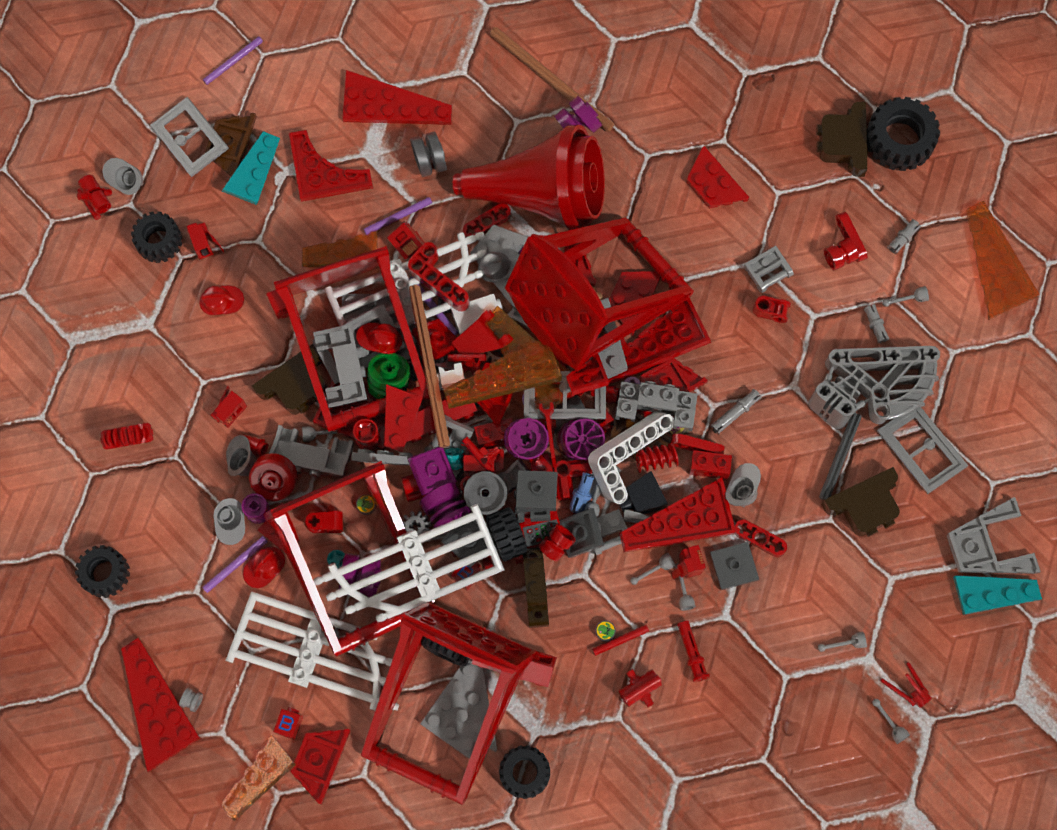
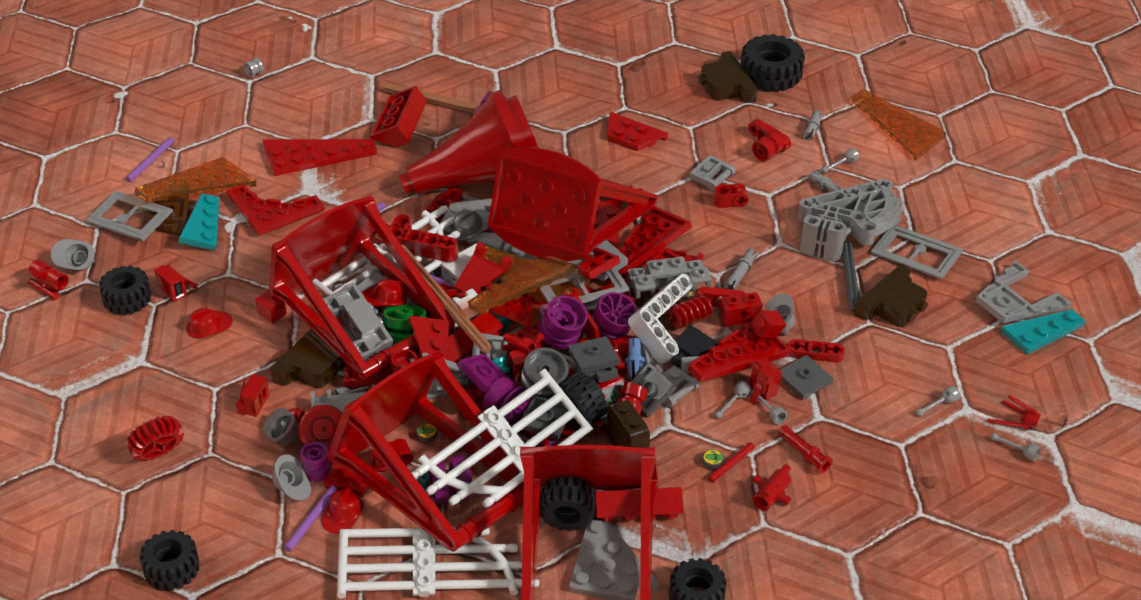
camera: 25 degrees left, 30 degrees down
flat silver wheel [410,131,447,177] -> none
none -> clear orange wing [135,157,257,203]
none -> red slope [370,86,427,147]
none -> red brick [751,310,787,338]

